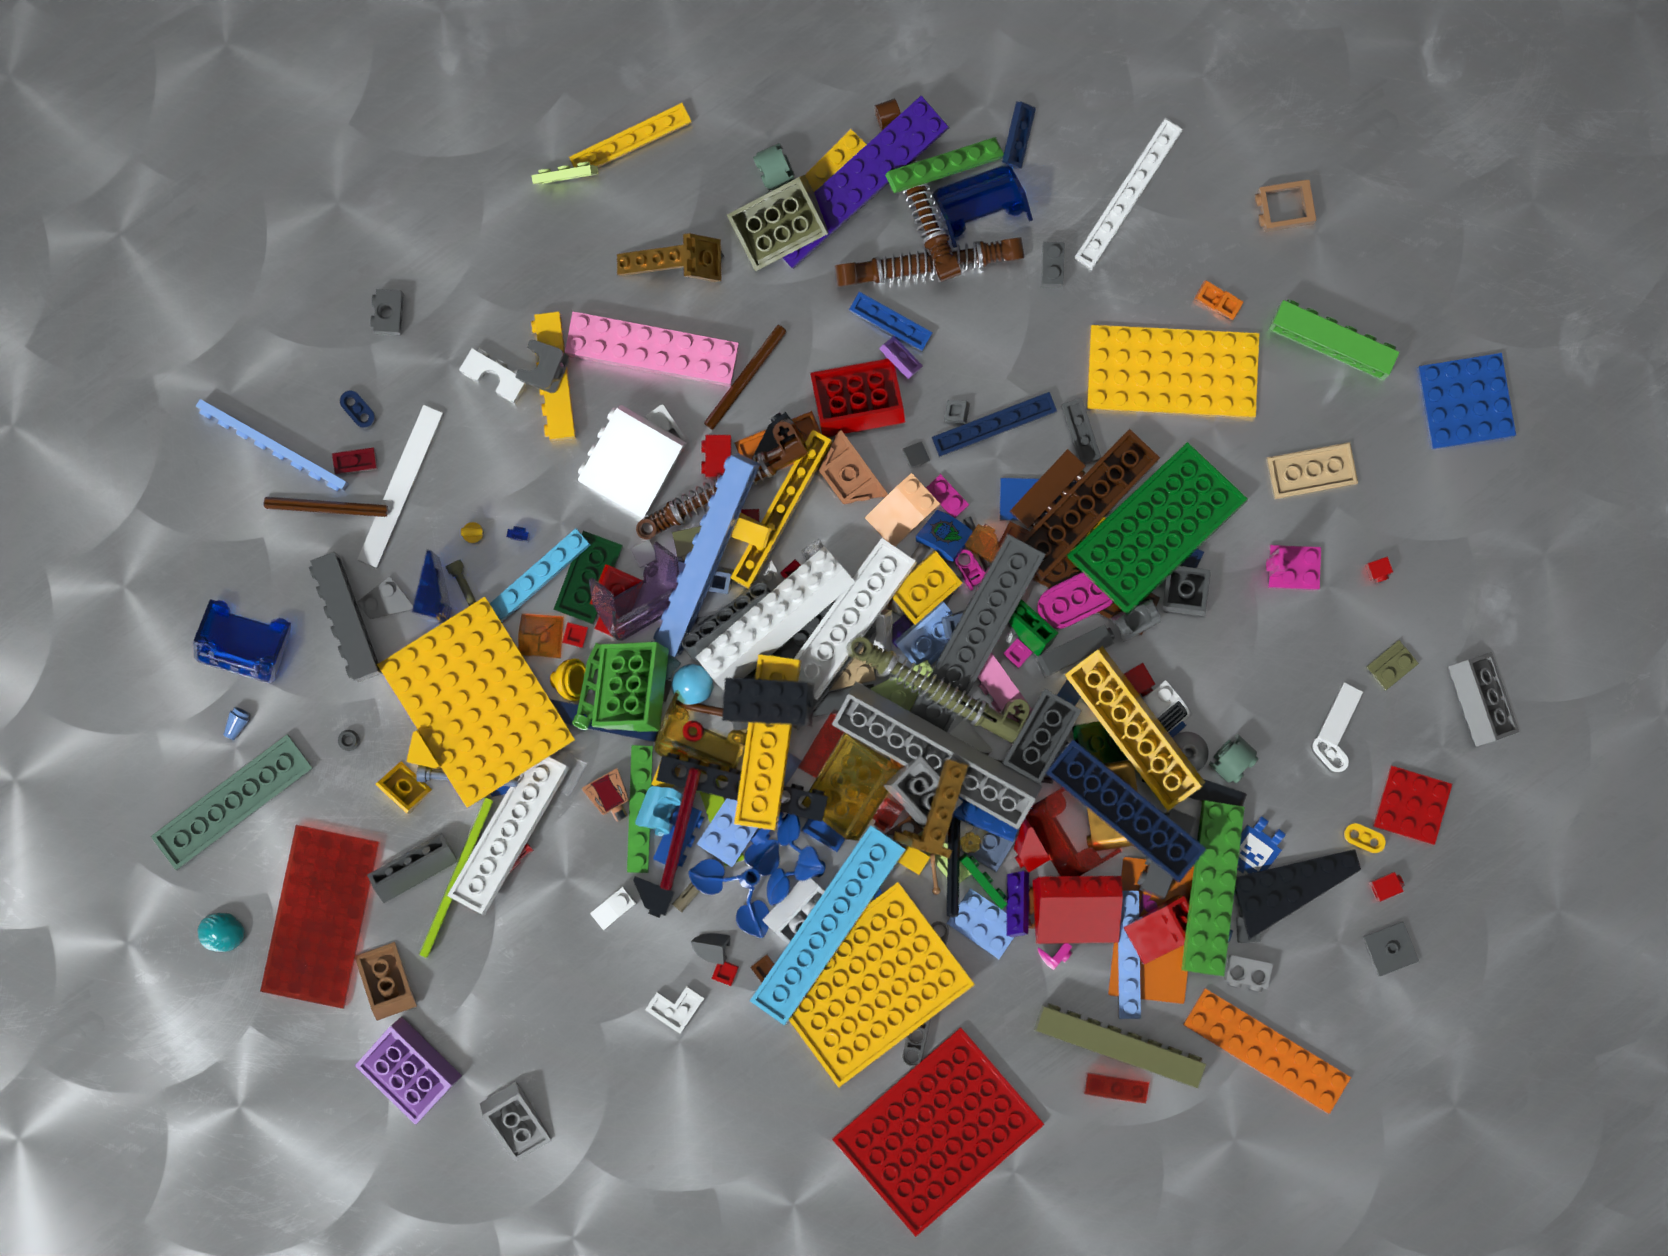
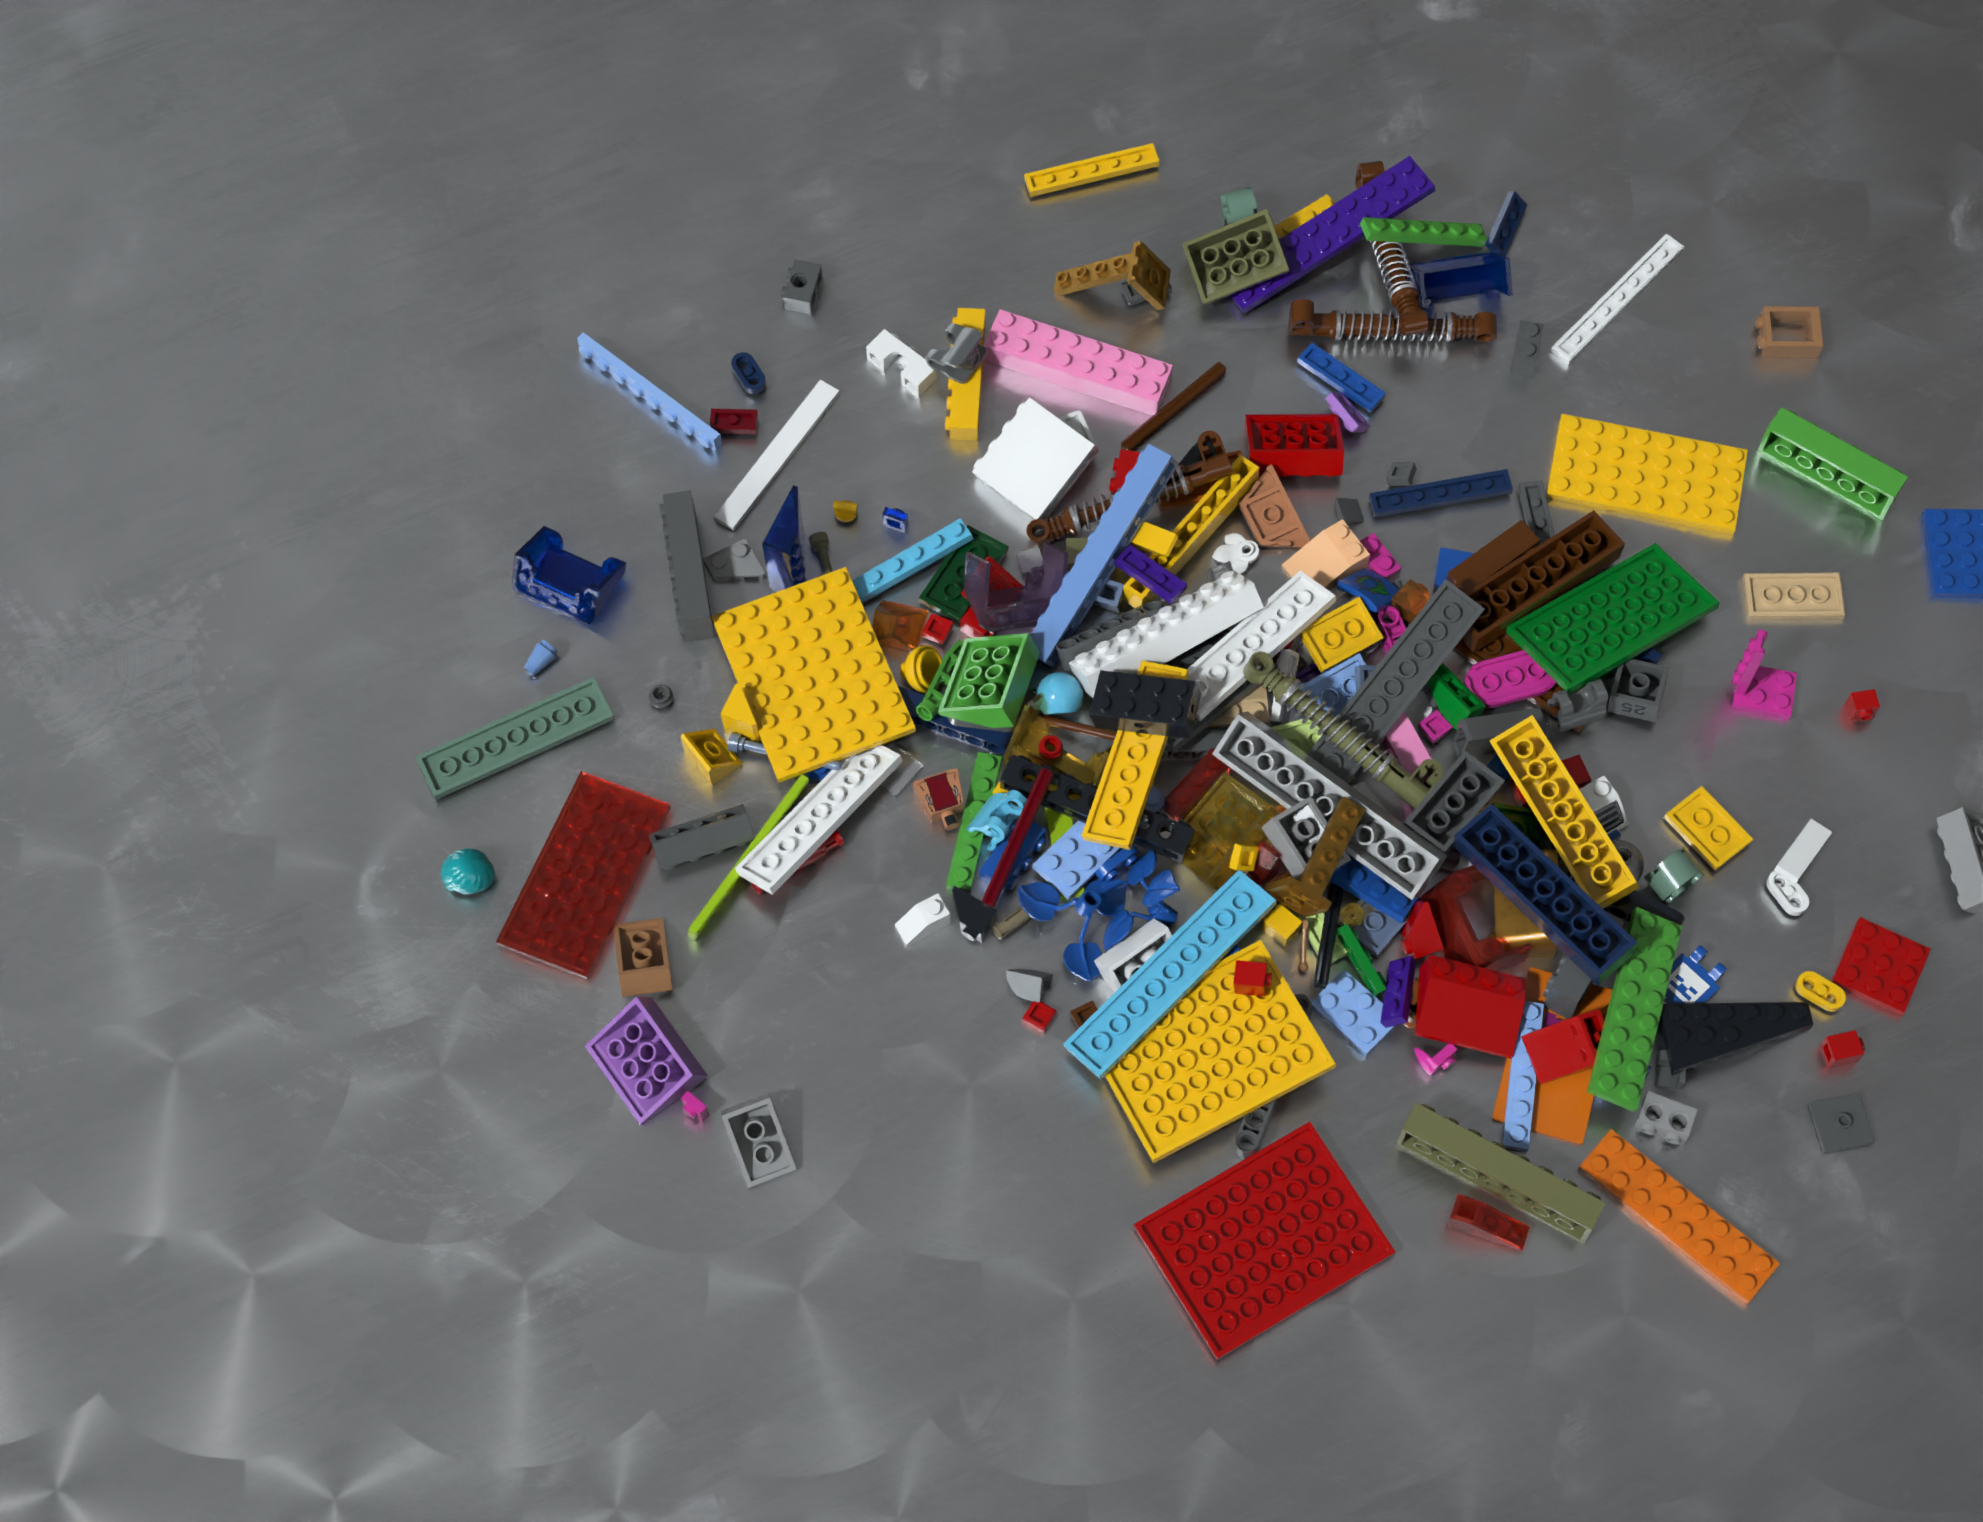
camera: 10 degrees right, 20 degrees down
reddish brown axle [263,497,388,517] -> none
yellowish green plate [532,162,599,184] -> none
white plate [645,987,704,1034] -> none
blue tile [801,818,848,852] -> none
orange slope [1194,280,1243,320] -> none
olive plate [1366,640,1419,691] -> none
none -> dark pink plate [681,1091,709,1122]
none -> dark purple plate [1115,544,1187,605]
none -> white plate [1212,533,1260,574]
none -> yellow plate [1229,843,1259,871]
none -> red brick [1233,960,1272,996]
none -> yellow plate [1664,786,1753,871]

